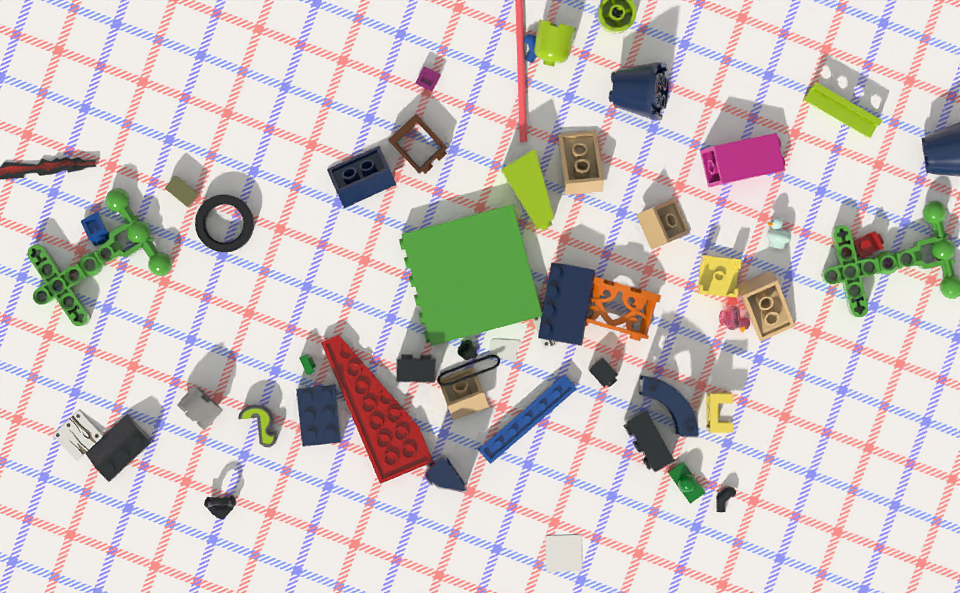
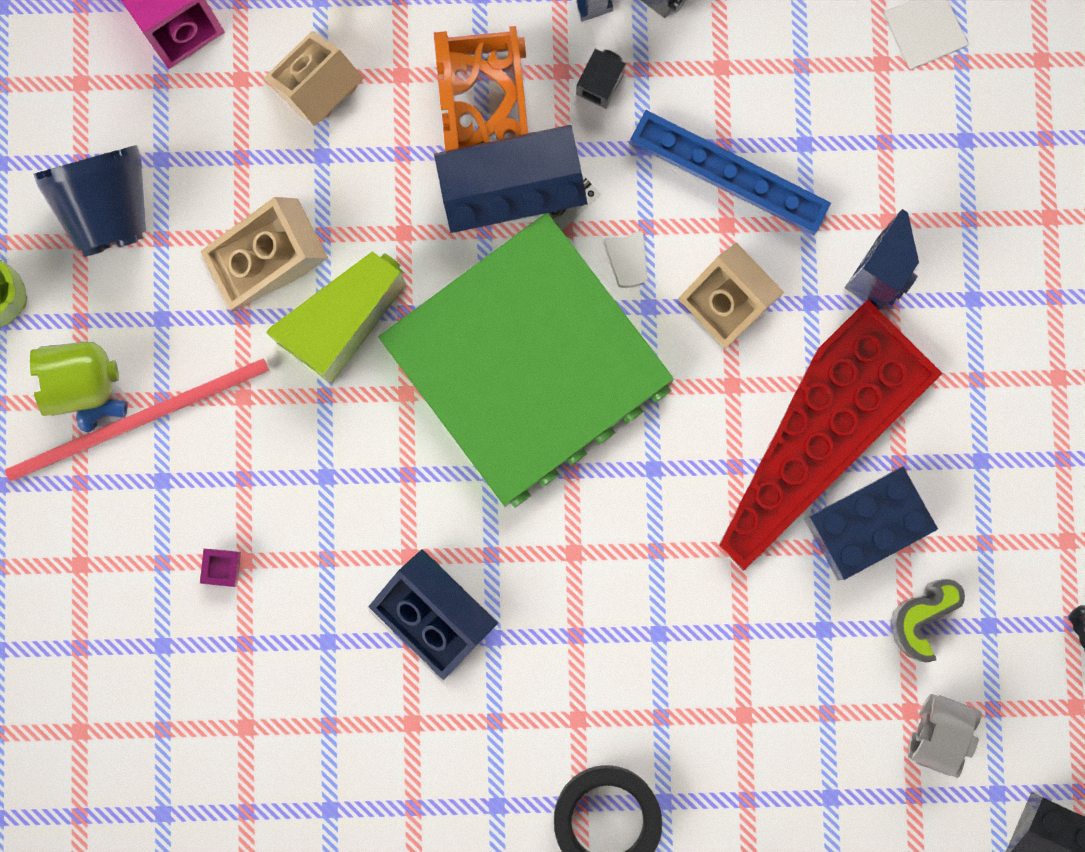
camera: 110 degrees left, 5 degrees down
green plate [299,354,316,375] -> none
reddish brown window [388,114,448,174] -> none
black brick [396,354,436,383] -> none
black piece [437,354,500,386] -> none
black tile [457,340,477,360] -> none

